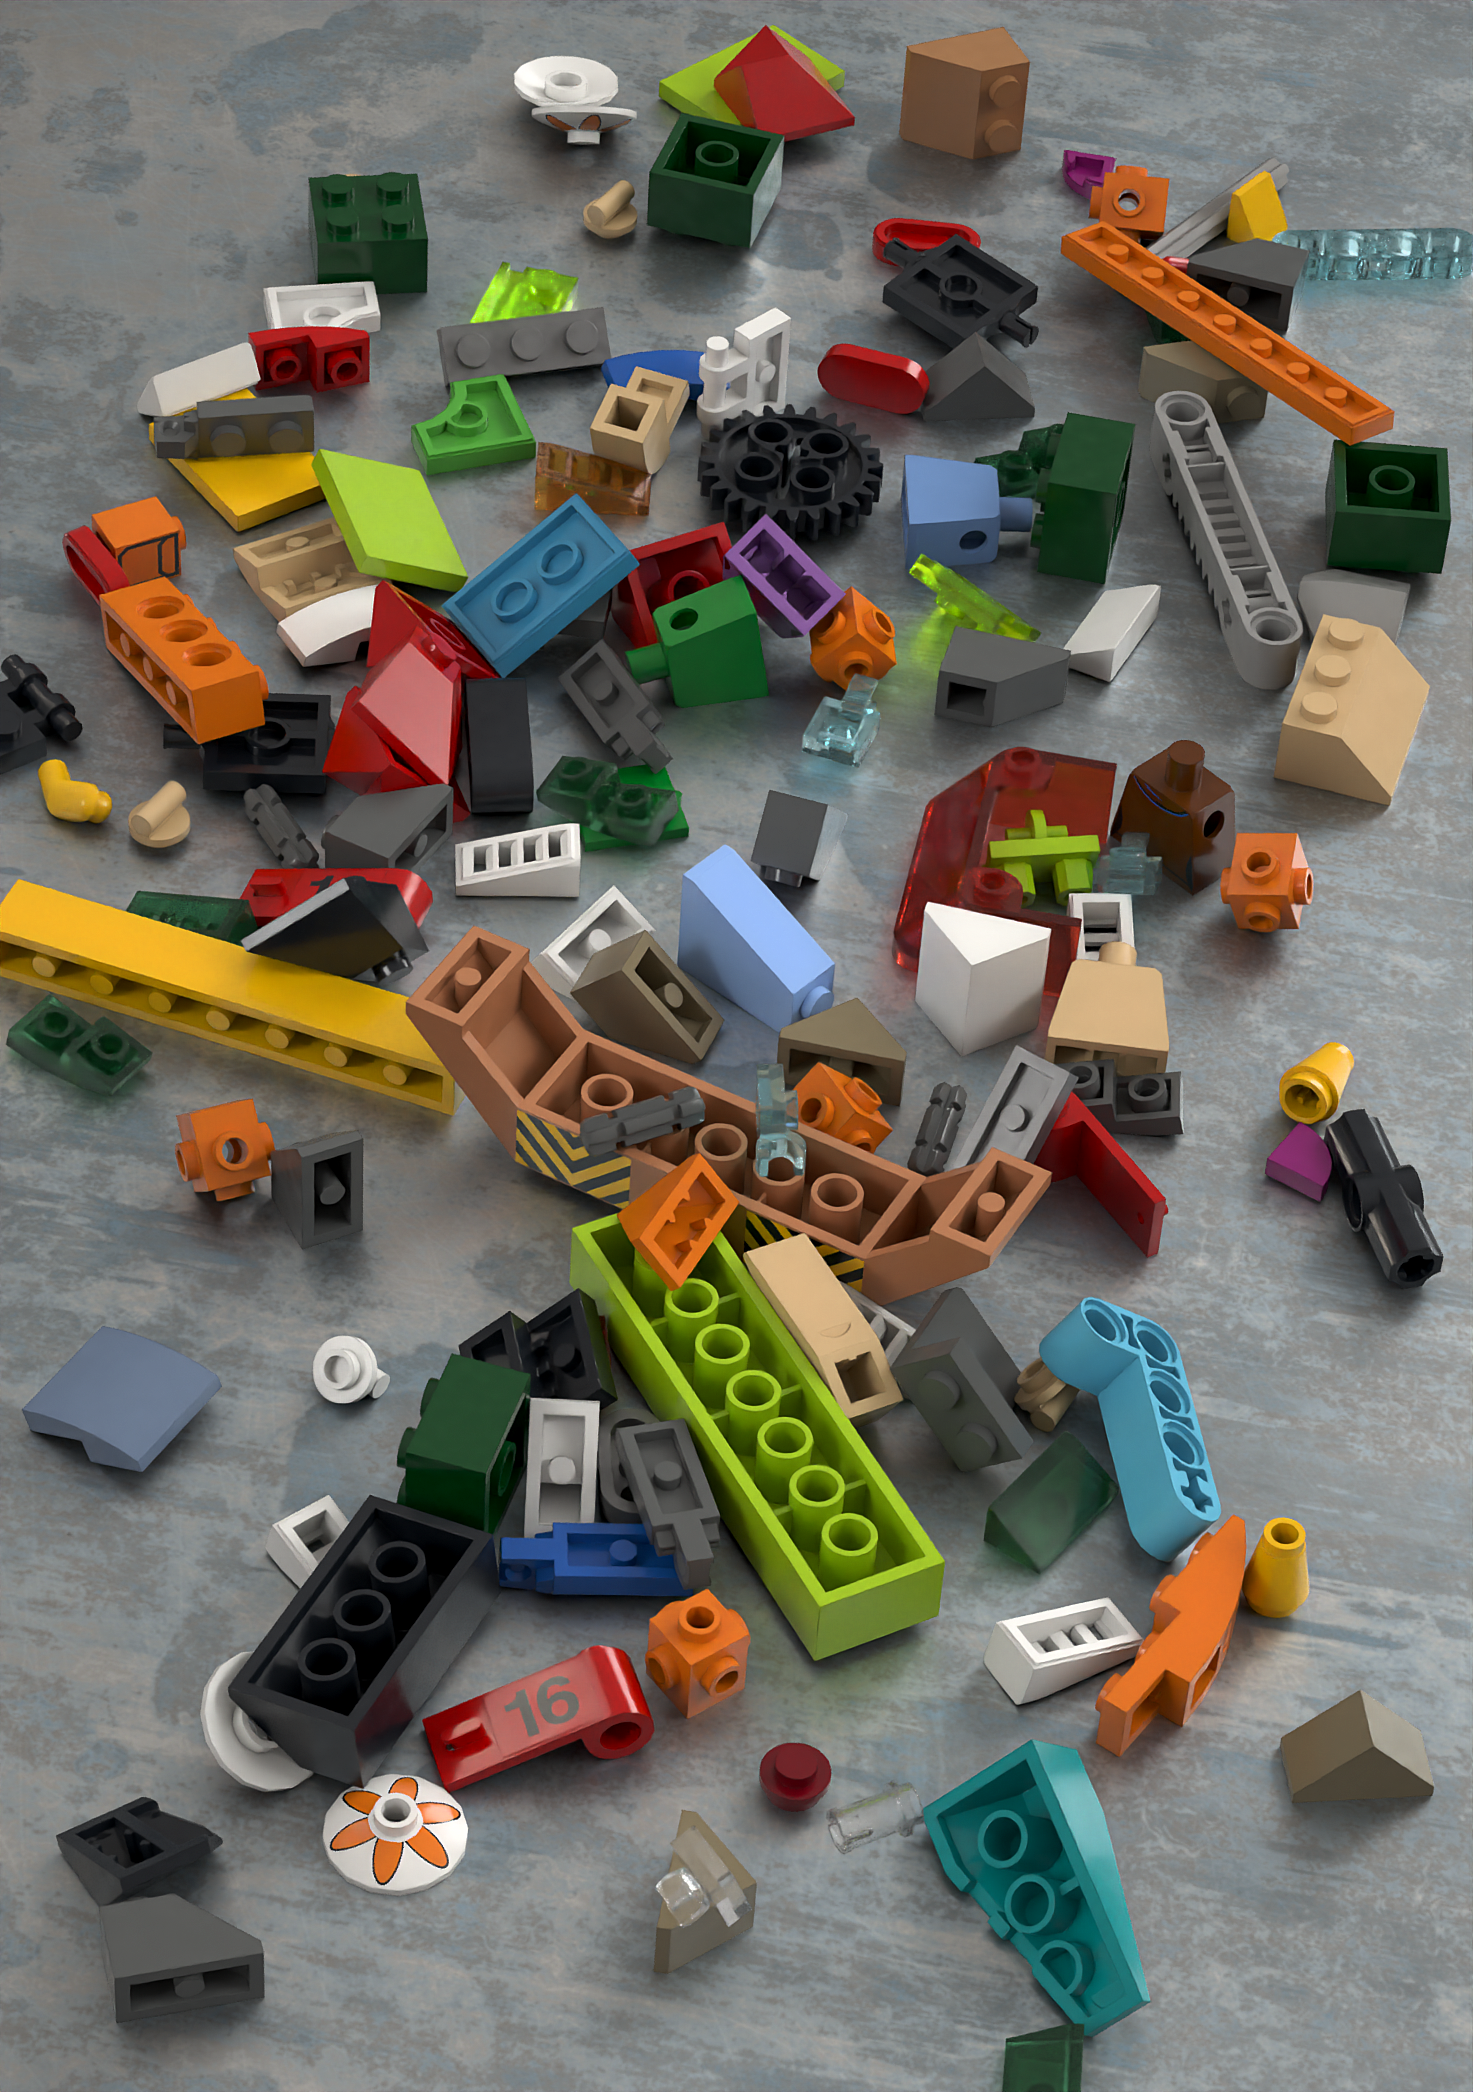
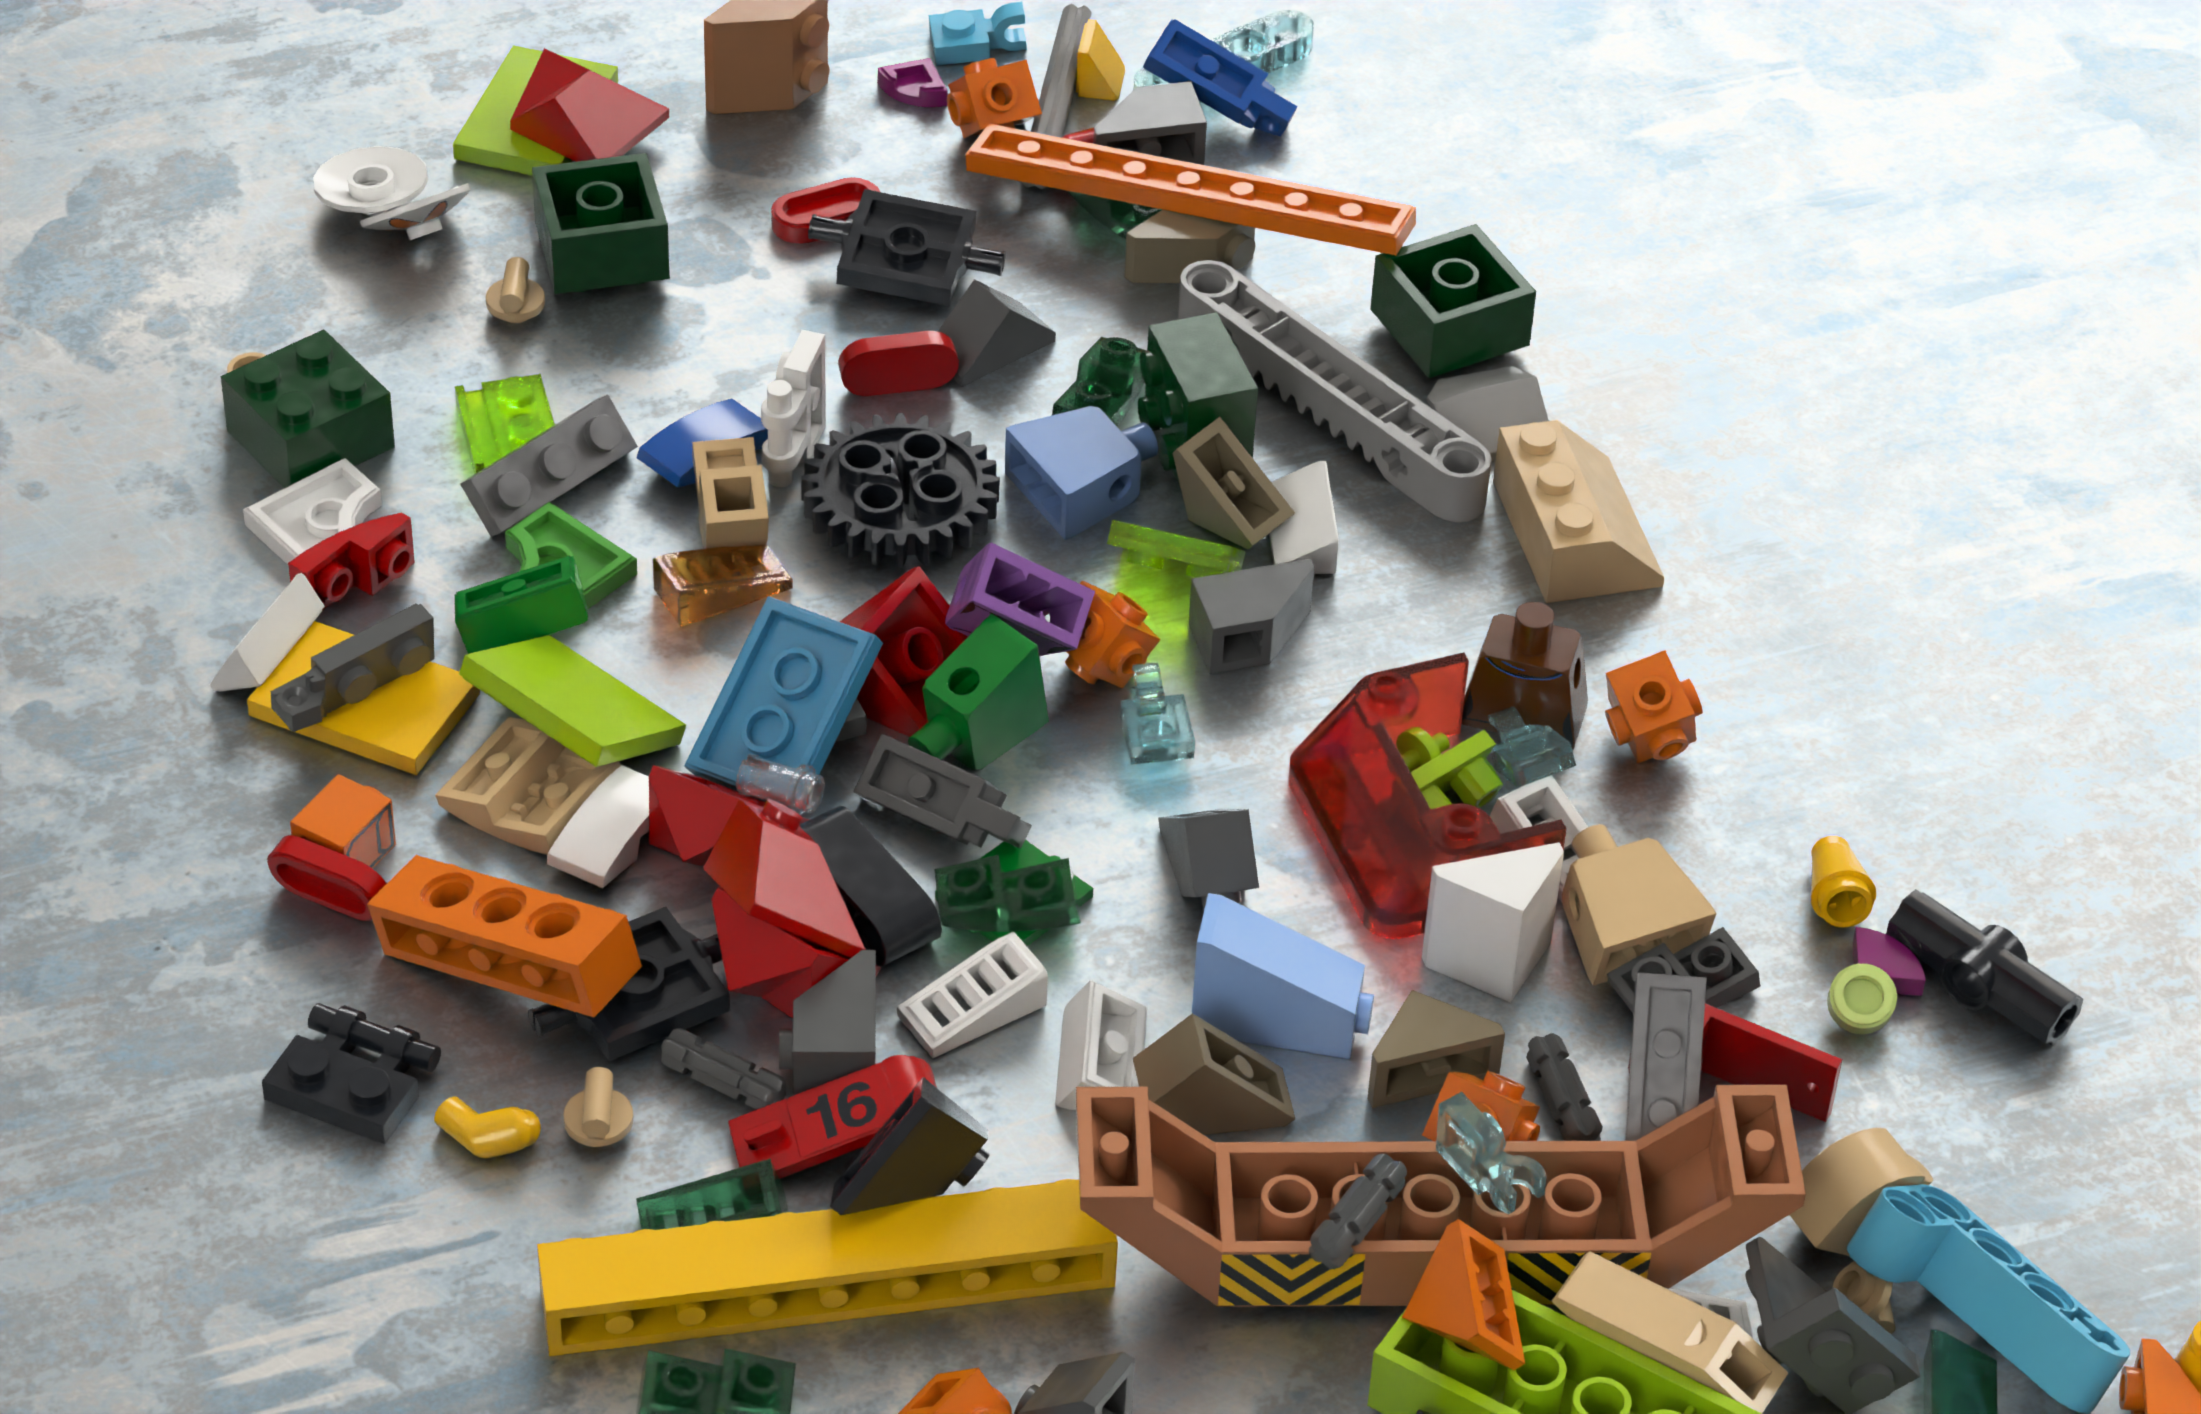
camera: 30 degrees left, 0 degrees up
none -> green slope [454,556,588,654]
none -> clear pin [736,754,825,815]
none -> medium azure plate [928,1,1027,66]
none -> blue hinge [1142,19,1298,137]
none -> dark tan slope [1173,417,1295,549]
none -> tan brick [1790,1128,1933,1256]
none -> yellowish green tile [1827,963,1897,1034]

